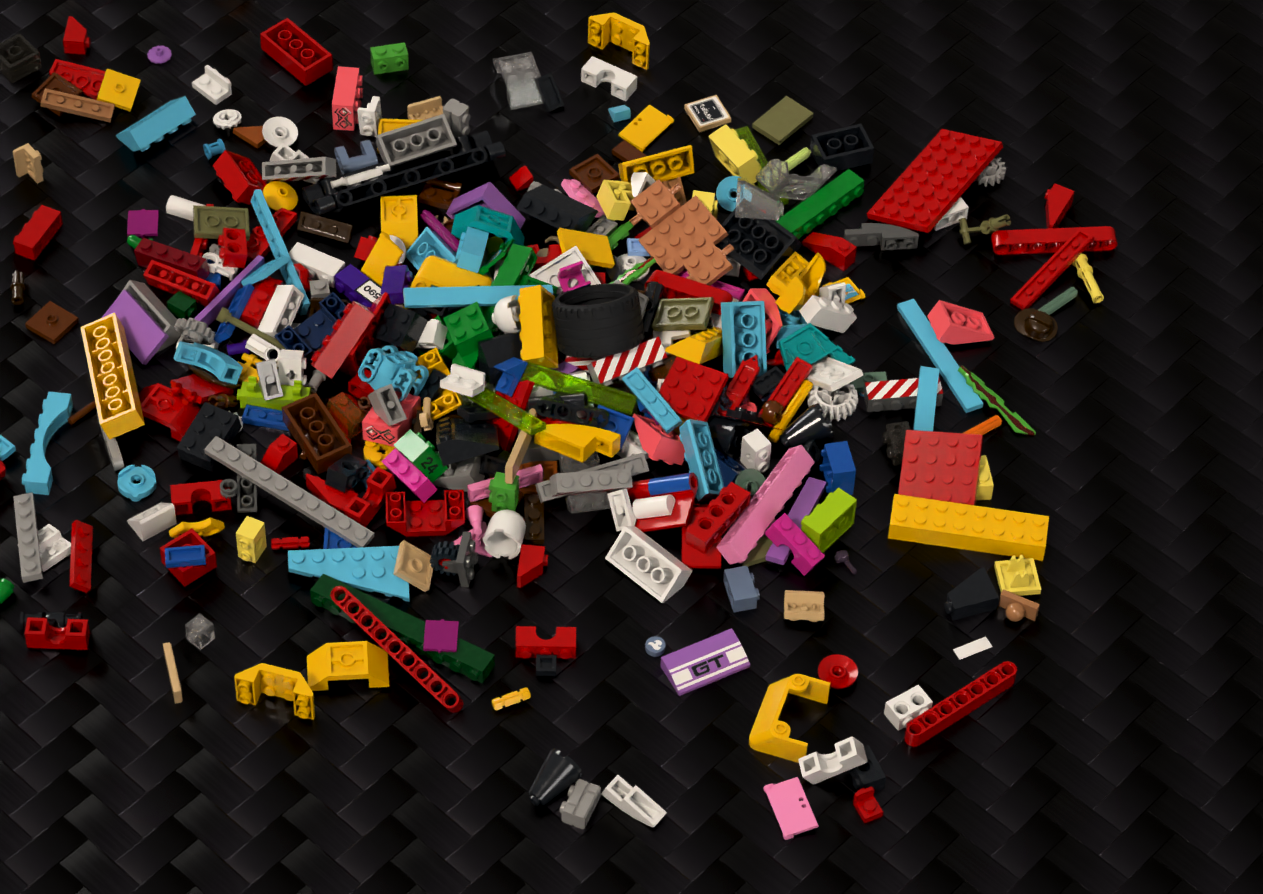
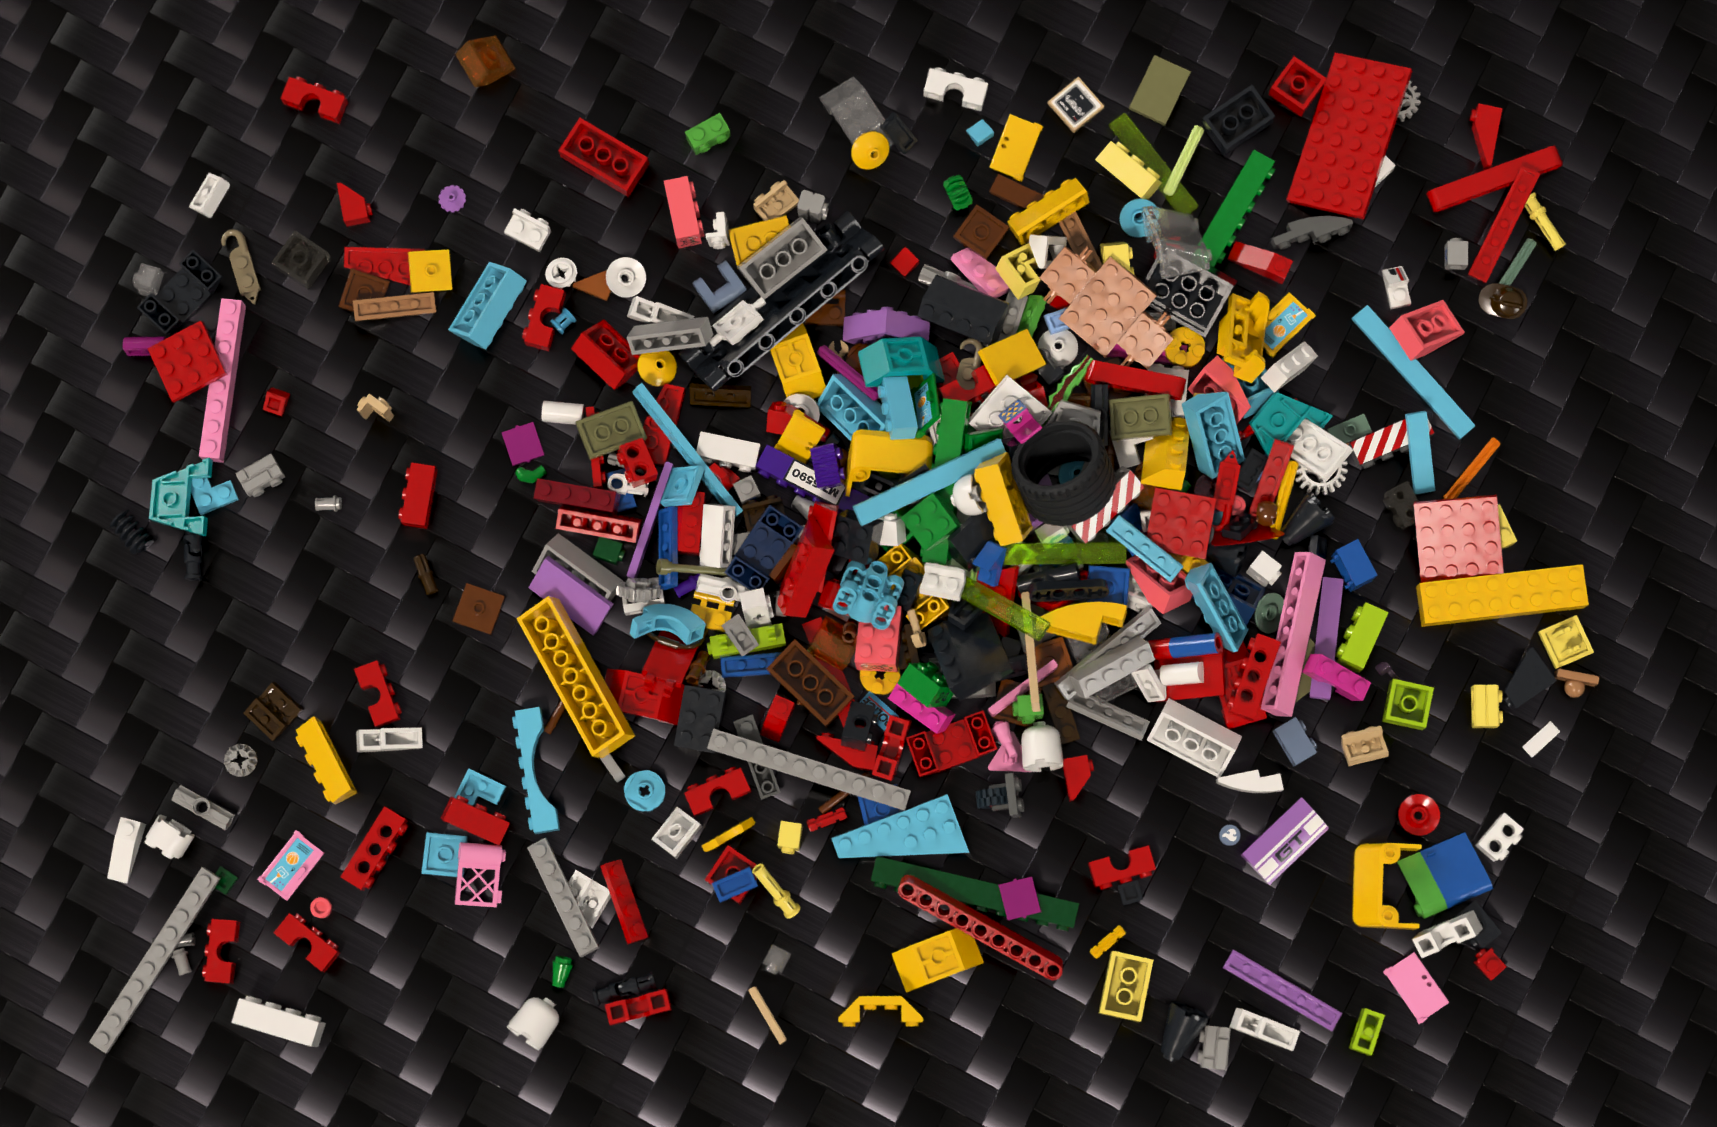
camera: 10 degrees left, 30 degrees up
dark grey bush [220,479,238,498] -> none
light grey slope [368,384,407,426] -> none
tan tile [393,540,434,592] -> none
yellow slope [588,13,650,70] -> none
clear slope [756,159,837,200] -> none
white slope [819,282,846,304] -> none
red beam [905,661,1017,747] -> none
bright green sword [958,365,1036,435] -> none
olive pin [959,214,1011,245] -> none
none -> red arch [522,284,566,351]
none -> light yellow pin [752,863,801,919]
none -> reddish brown bar [818,771,872,814]
none -> yellow dish [851,131,889,169]
none -> green gear [943,174,973,211]
none -> light grey plate [1066,693,1150,741]
none -> light yellow brick [1099,951,1153,1022]
none -> yellow plate [1164,327,1205,368]
none -> white slope [1216,770,1284,793]
none -> medium lavender tile [1223,950,1342,1031]
none -> red brick [1269,56,1327,117]
none -> lime brick [1349,1008,1385,1055]
none -> white slope [1382,266,1411,309]
none -> lime brick [1382,679,1434,730]
none -> blue door [1397,832,1493,919]
none -> light grey brick [1444,238,1468,270]
none -> light yellow brick [1471,685,1503,728]

